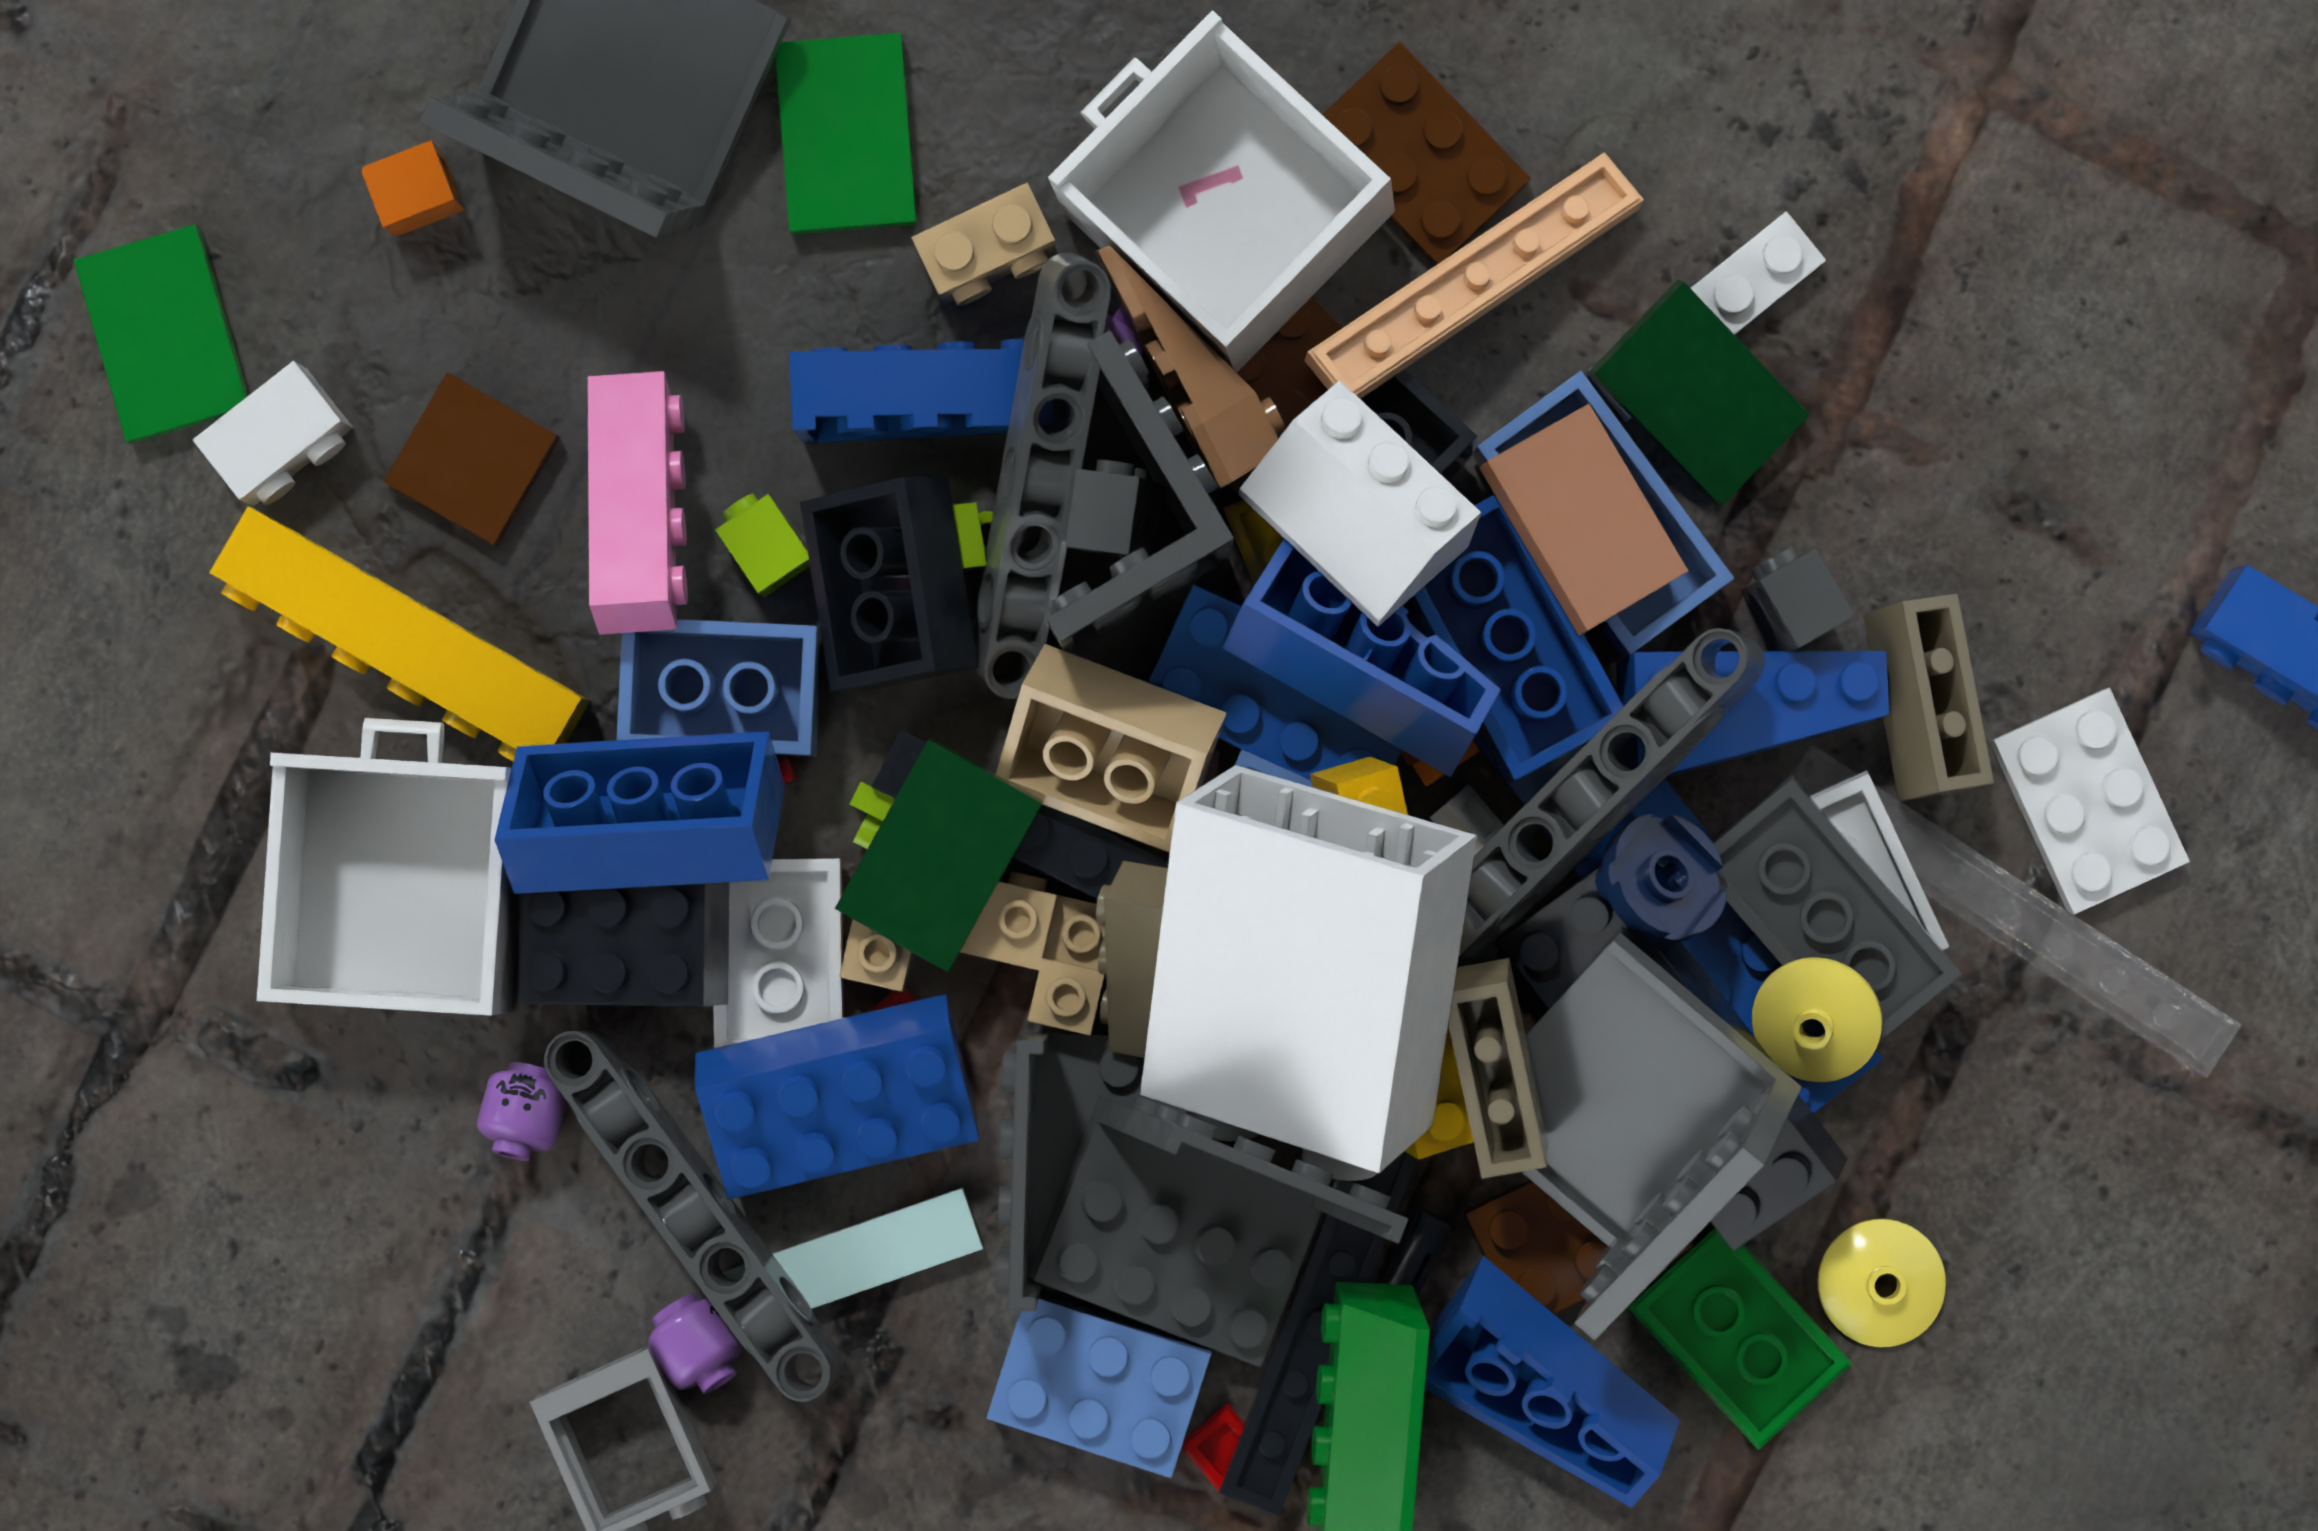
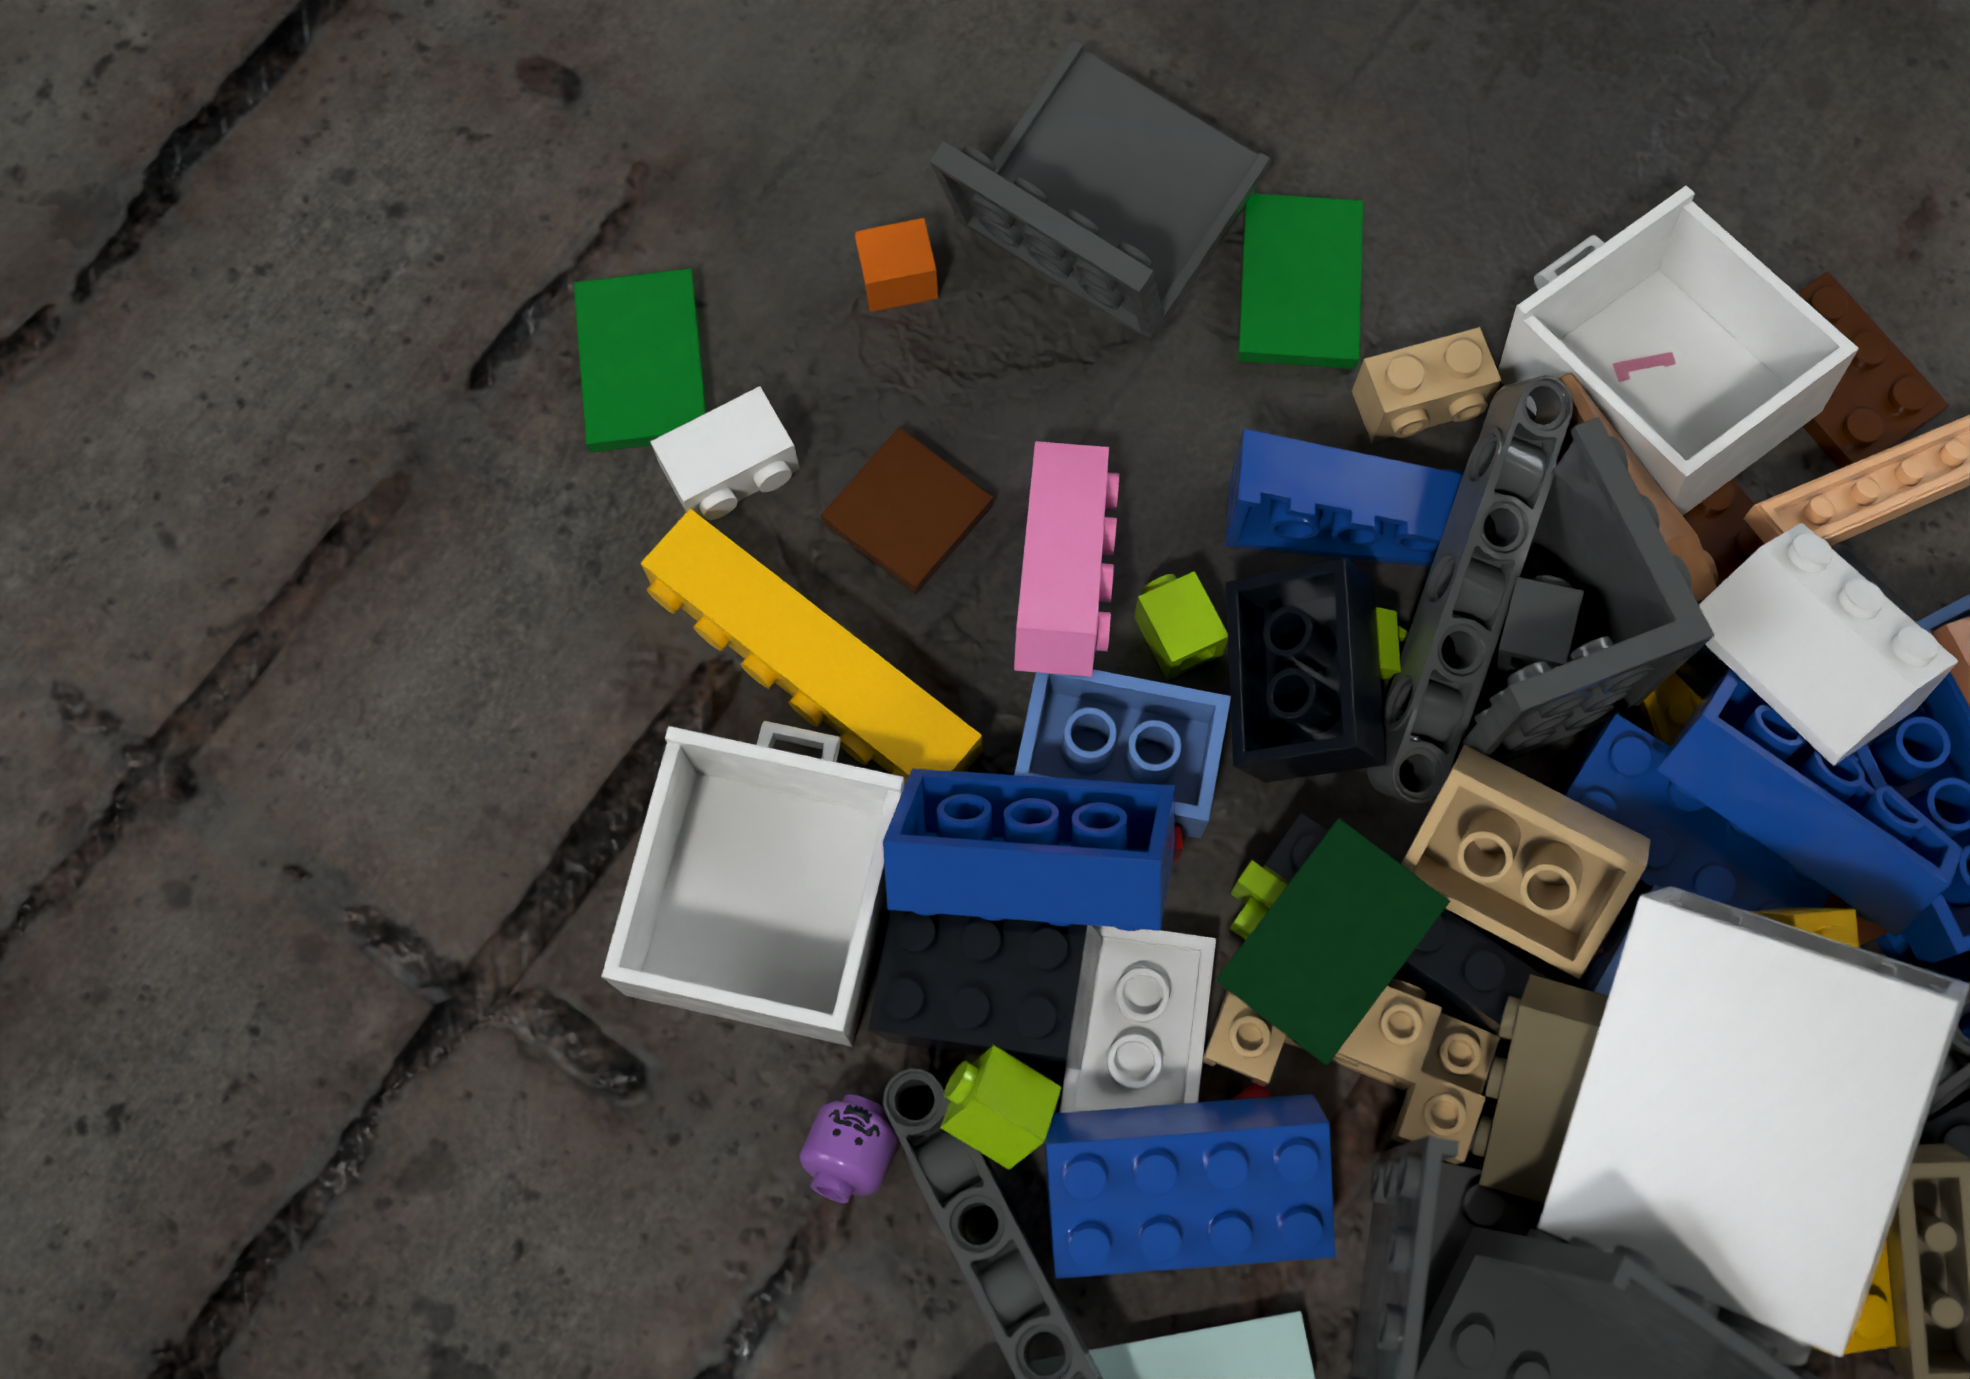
camera: 10 degrees right, 15 degrees down
none -> lime brick [940,1045,1062,1170]

